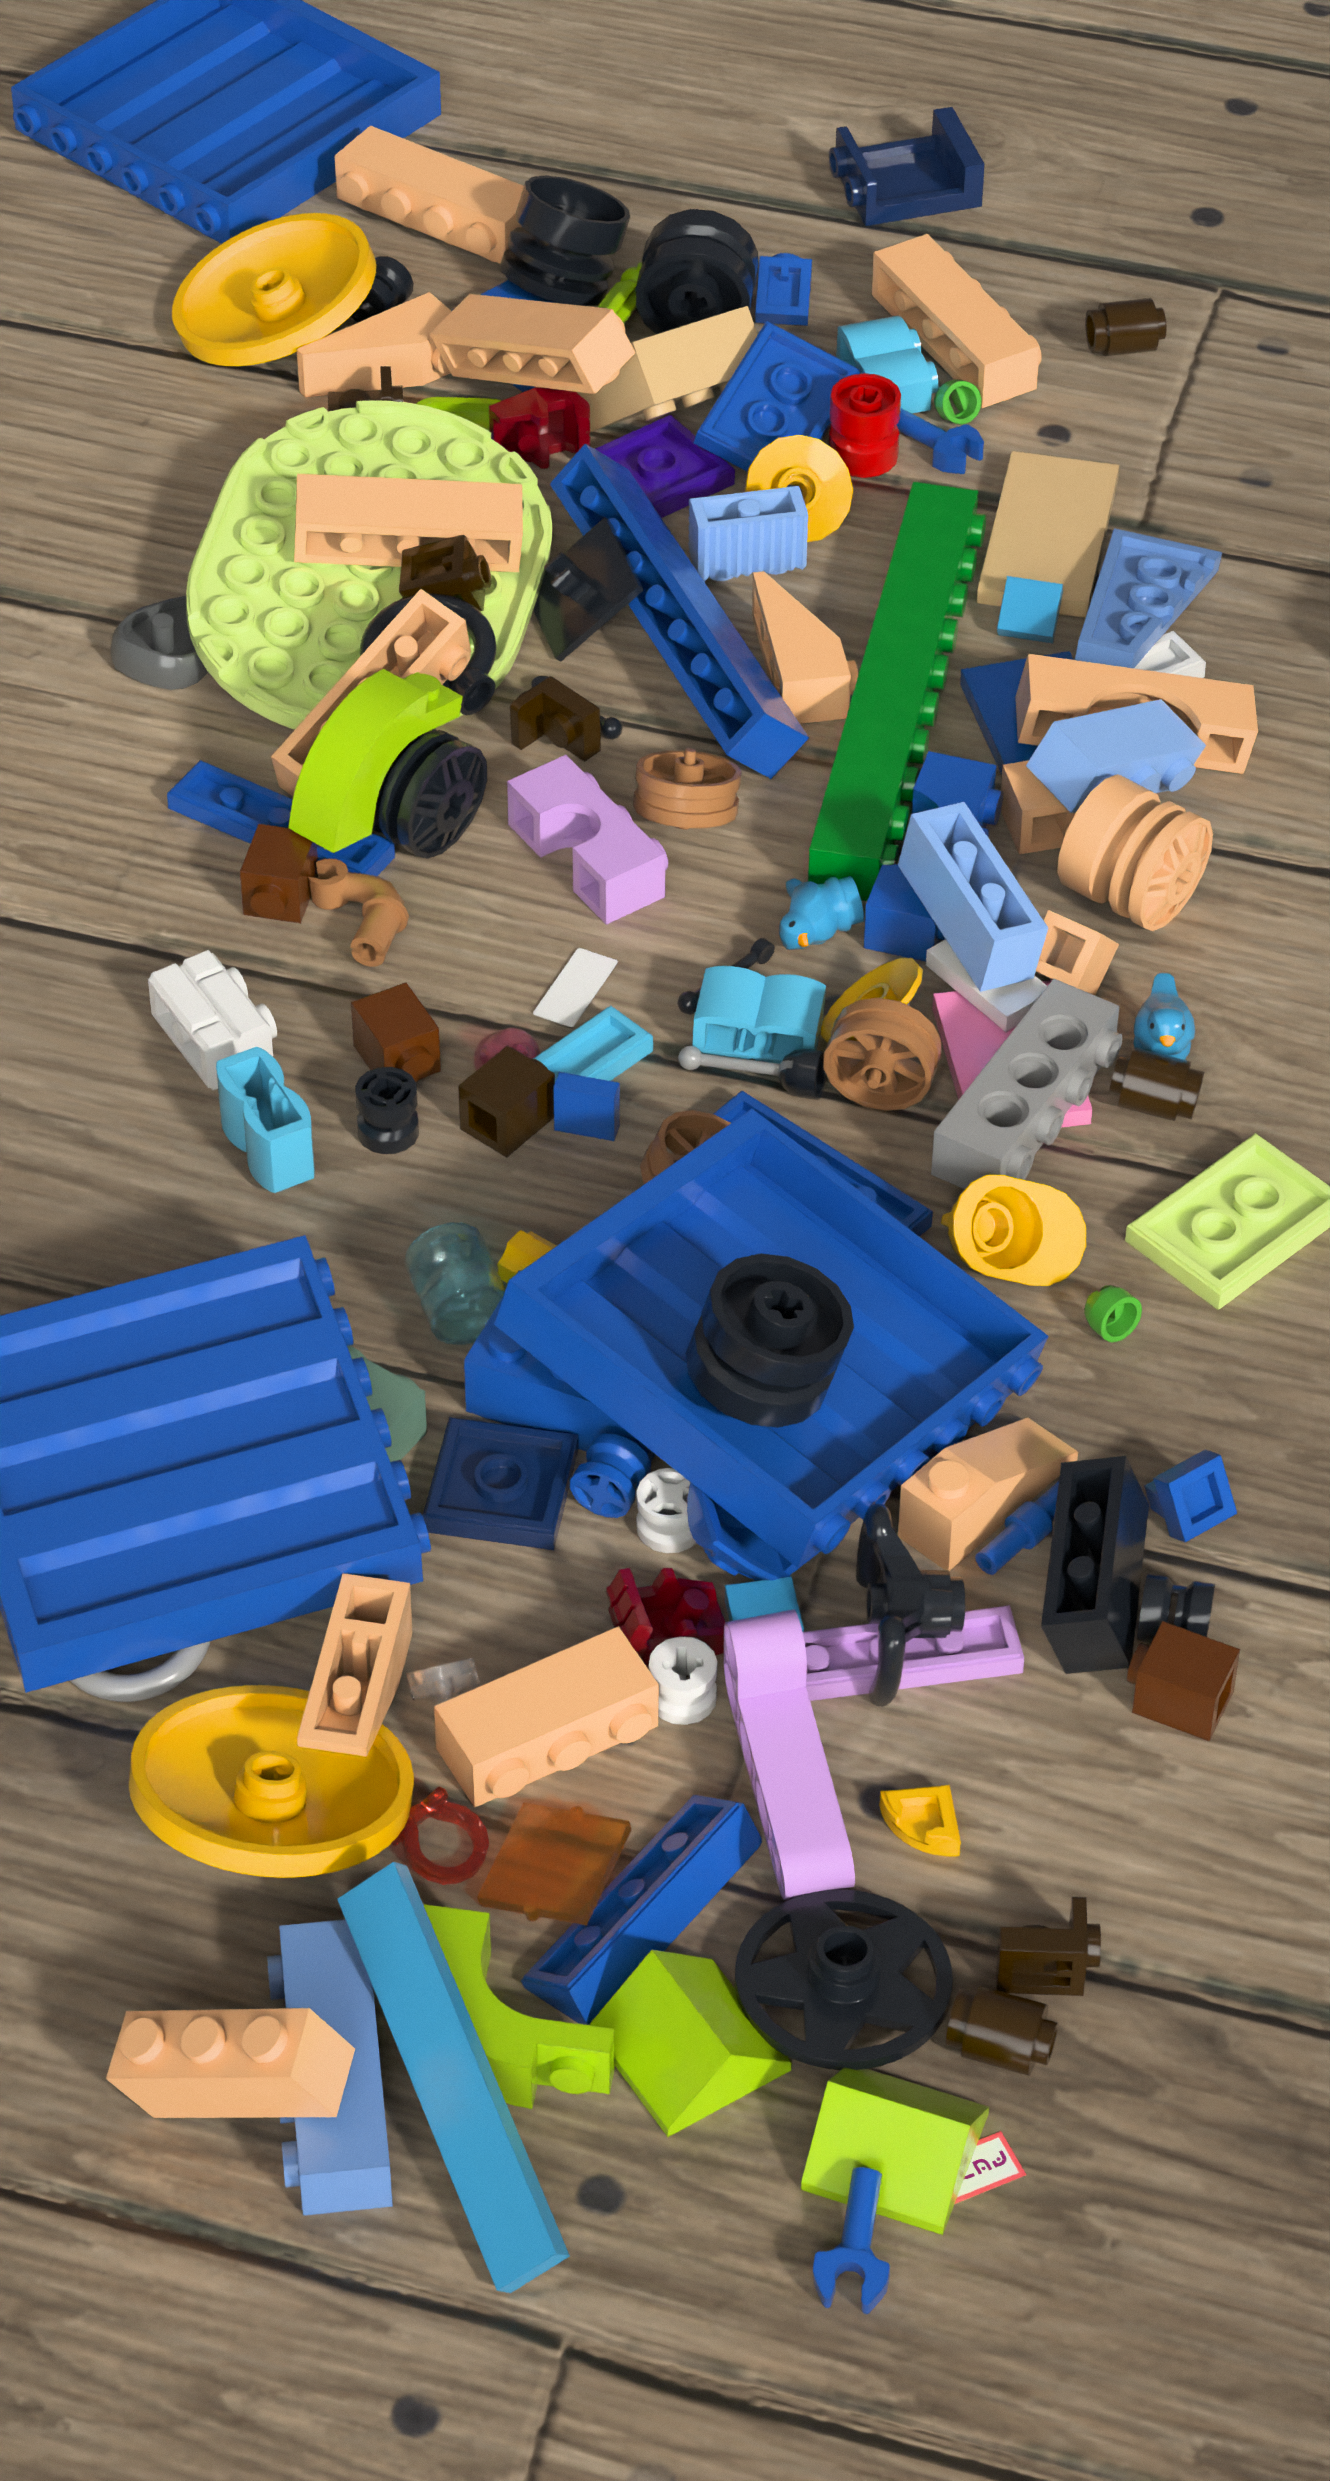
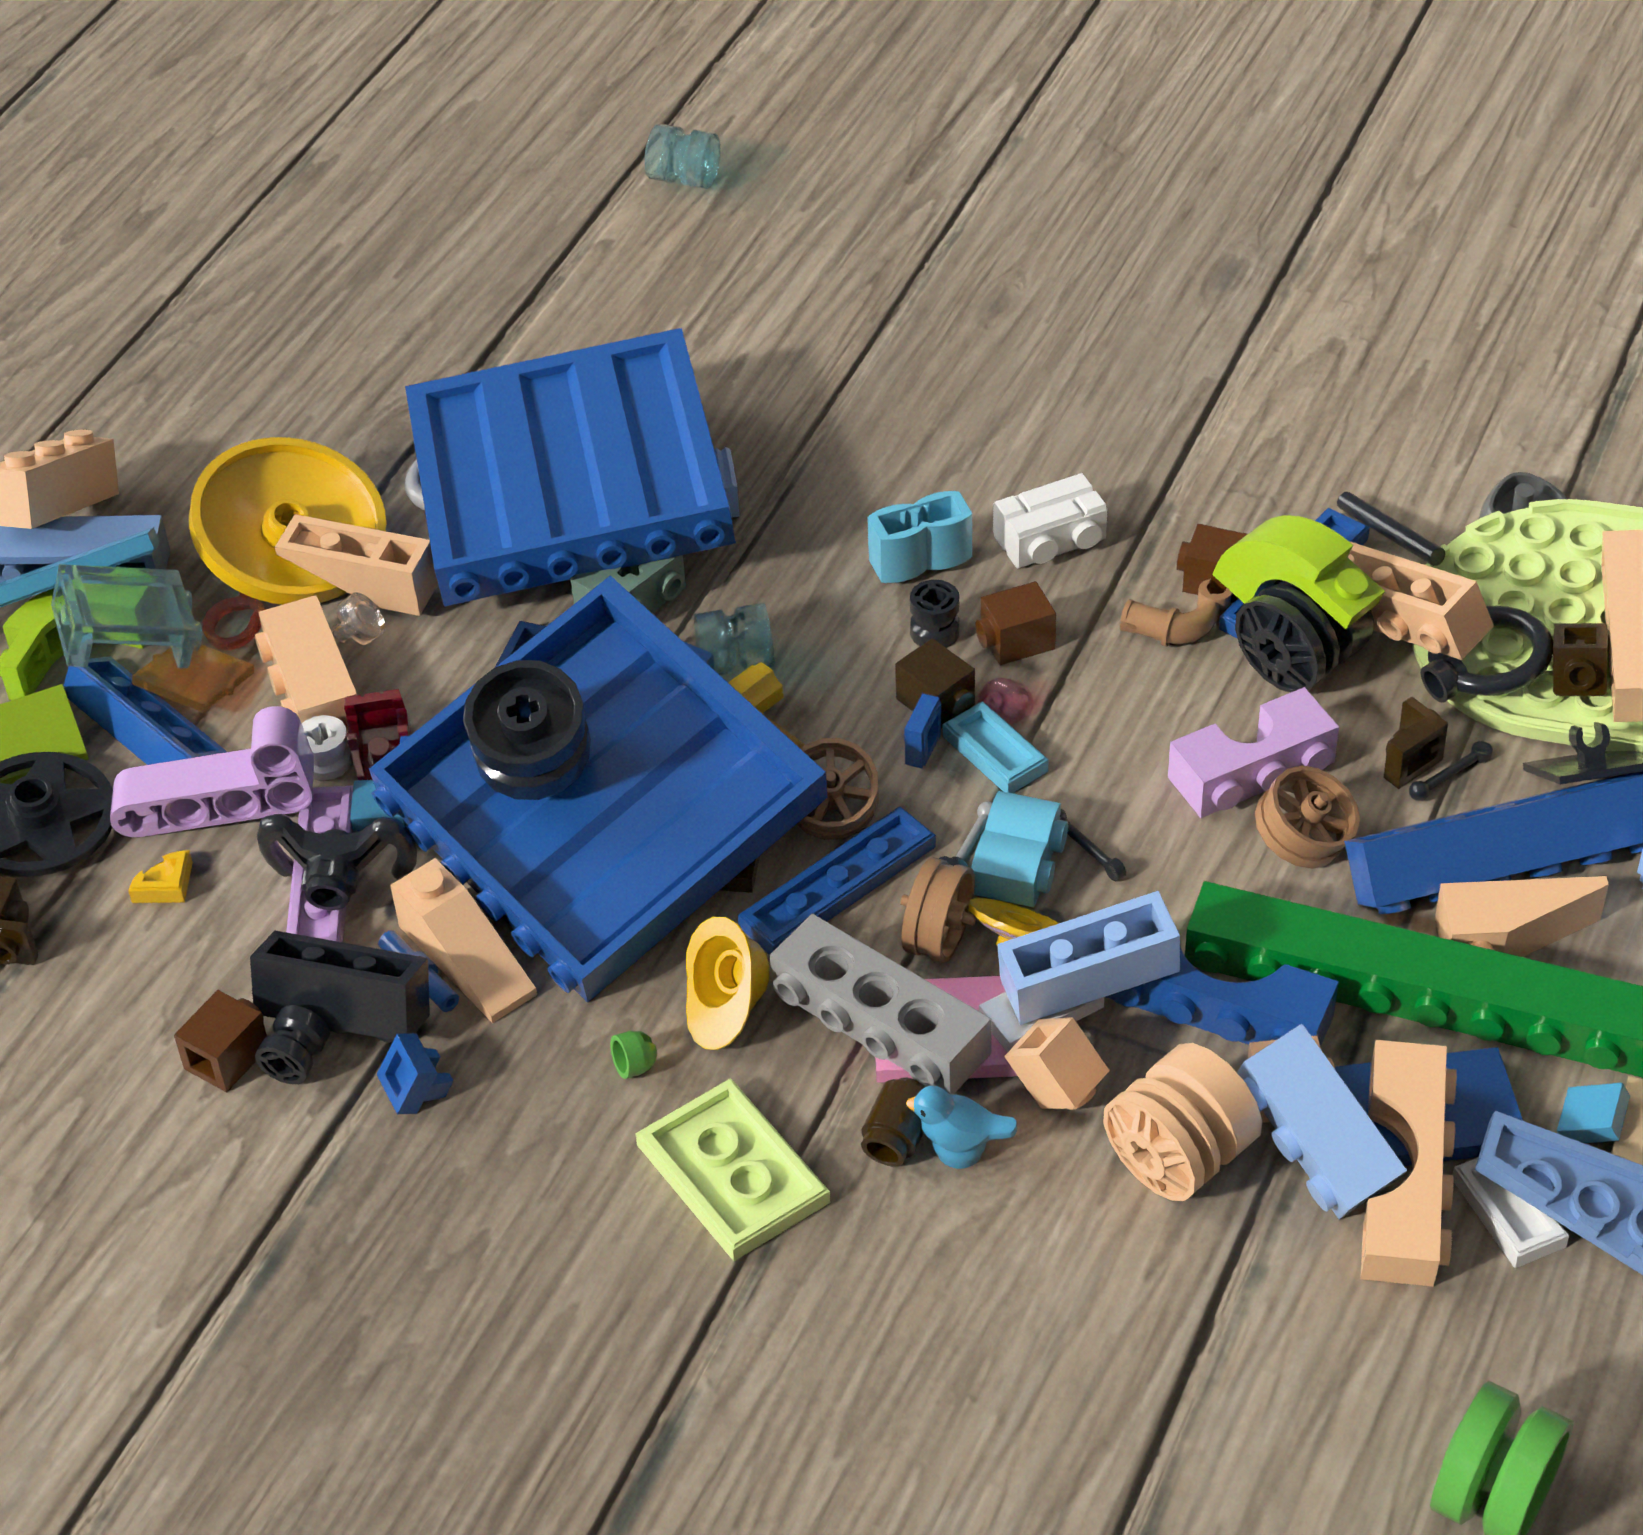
camera: 100 degrees right, 0 degrees up
white sticker [533,948,618,1027] -> none
dark azure animal [779,876,864,950] -> none
none -> clear light blue panel [51,564,202,668]
none -> black bar [1337,491,1445,566]

